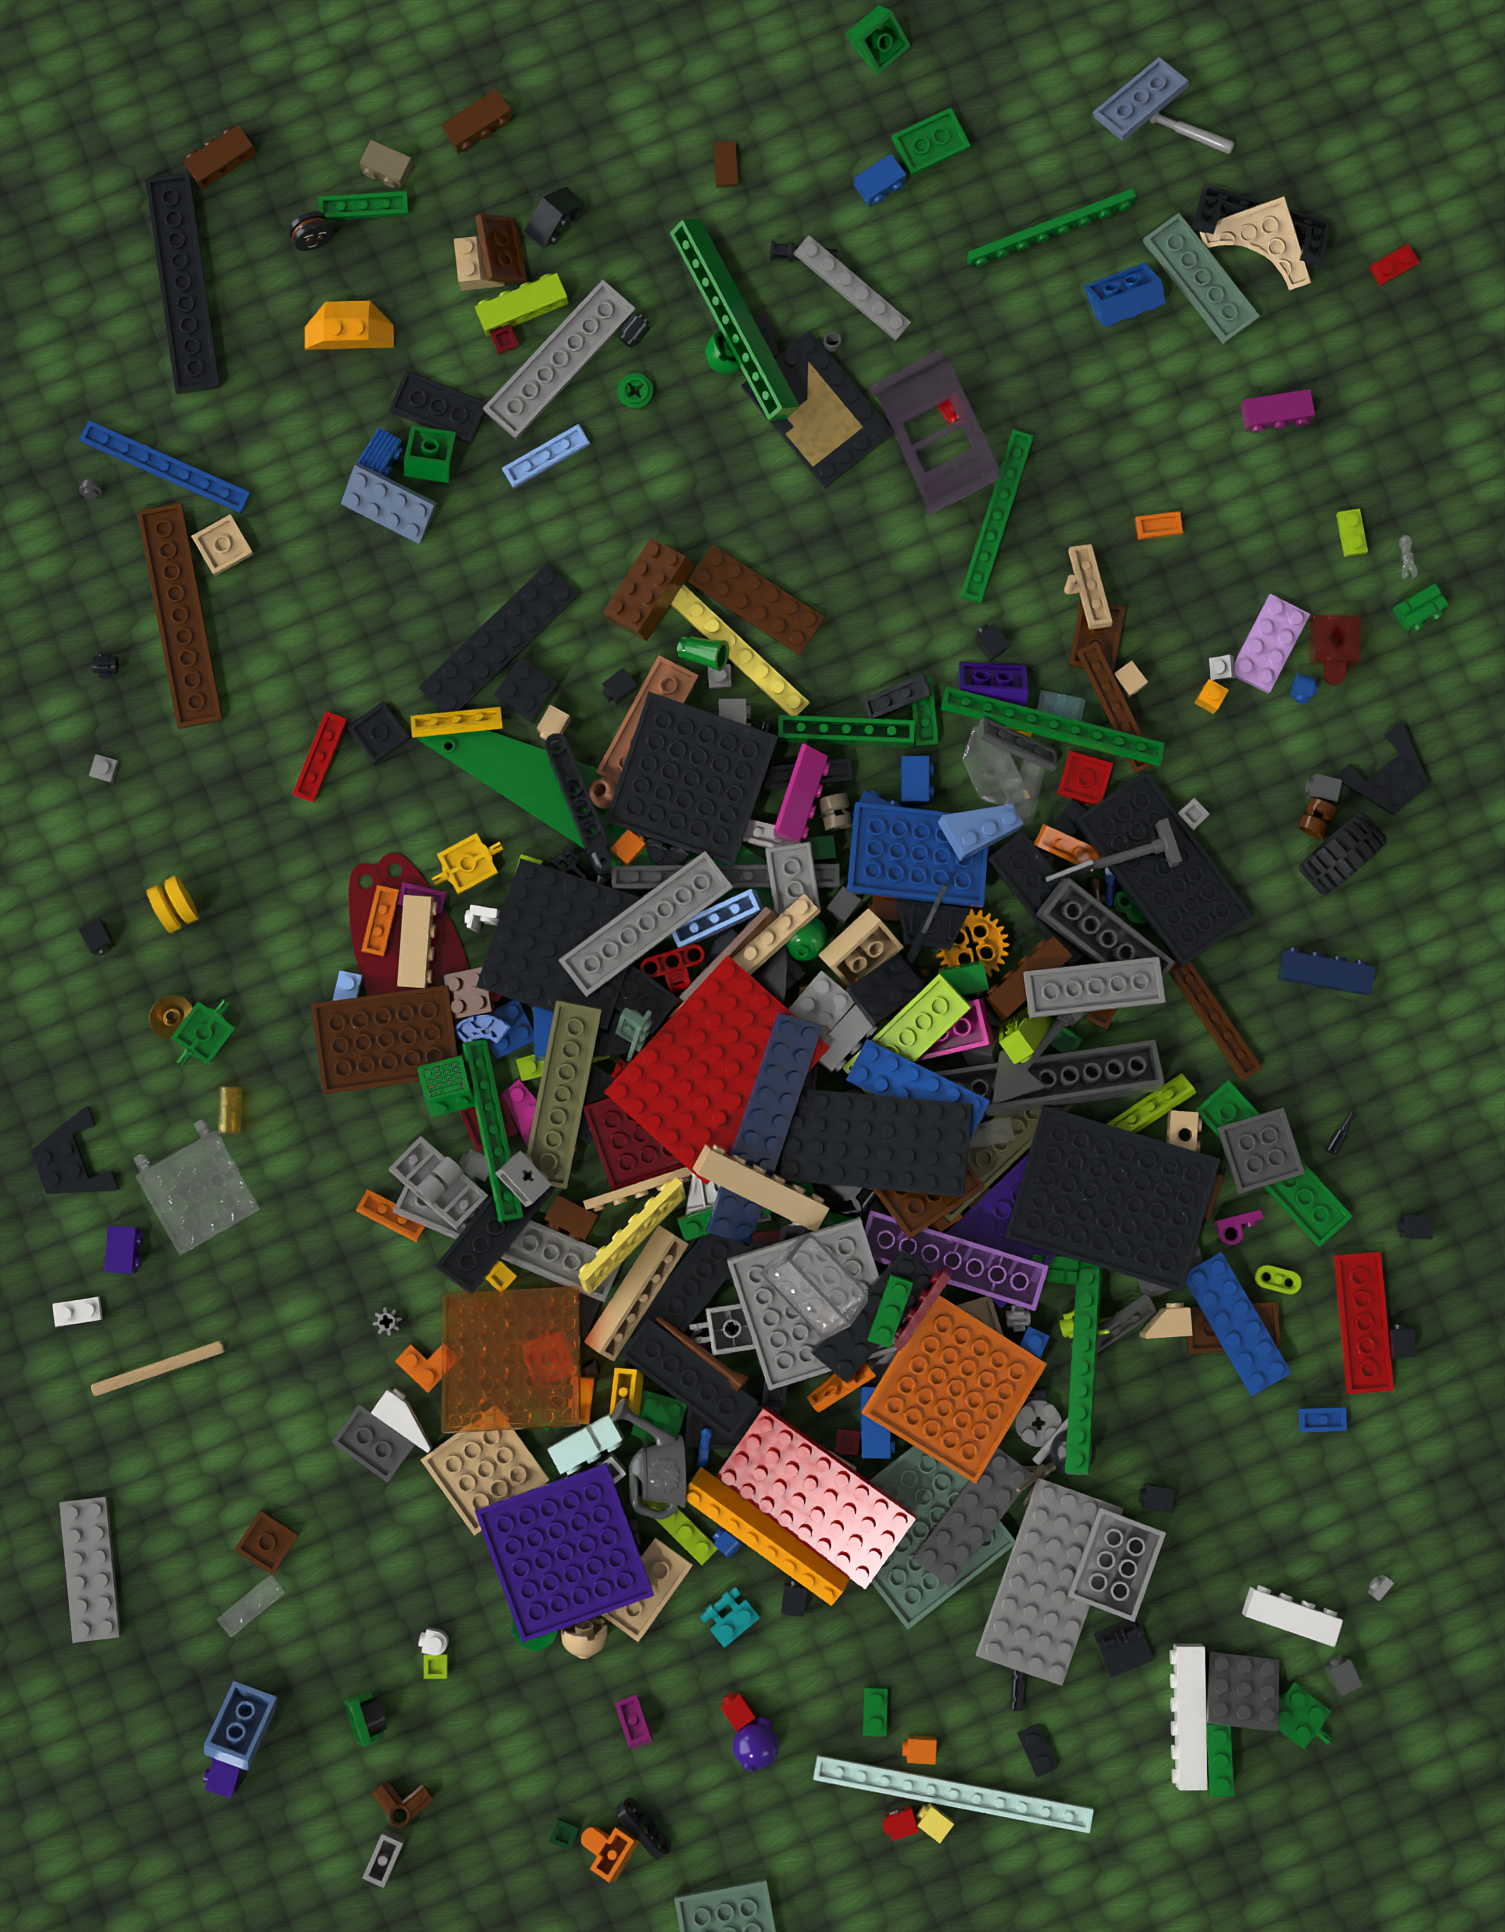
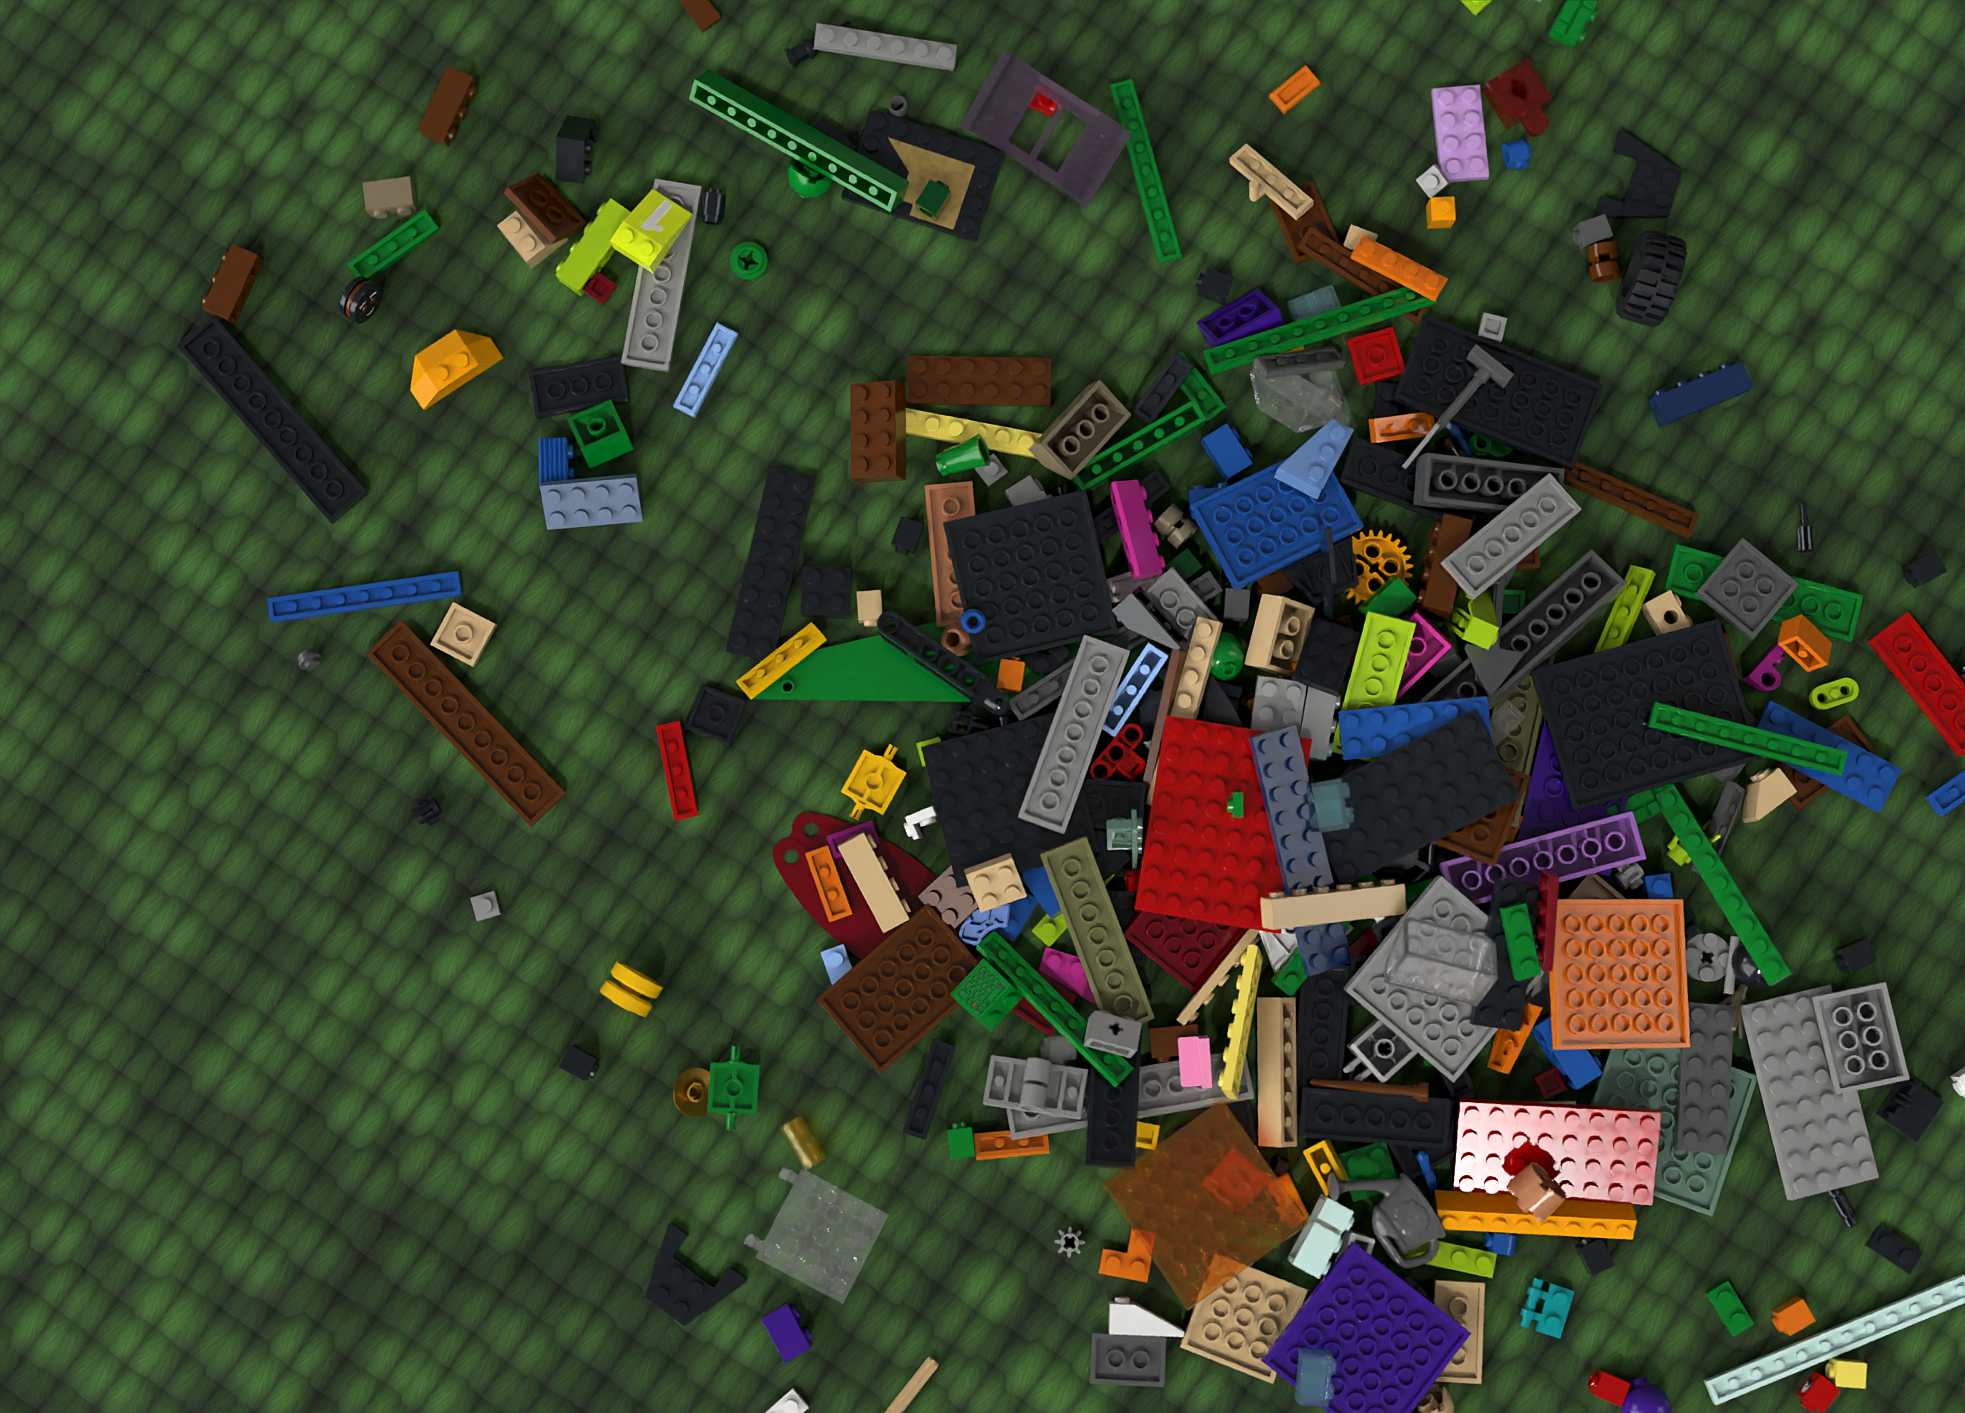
camera: 30 degrees left, 0 degrees up
none -> neon yellow slope [610,189,693,274]
none -> black plate [902,1038,956,1140]
none -> dark green brick [915,179,951,221]
none -> green brick [947,1122,975,1160]
none -> blue plate [961,609,985,633]
none -> tan plate [964,853,1027,913]
none -> dark tan slope [1028,380,1131,480]
none -> slope [1112,586,1188,650]
none -> bright pink panel [1178,1035,1212,1088]
none -> green plate [1227,792,1243,818]
none -> clear light blue brick [1295,1348,1336,1407]
none -> clear light blue brick [1311,778,1354,833]
none -> orange plate [1351,235,1448,302]
none -> nougat brick [1506,1162,1567,1223]
none -> green plate [1648,702,1848,776]
none -> orange brick [1777,614,1832,672]

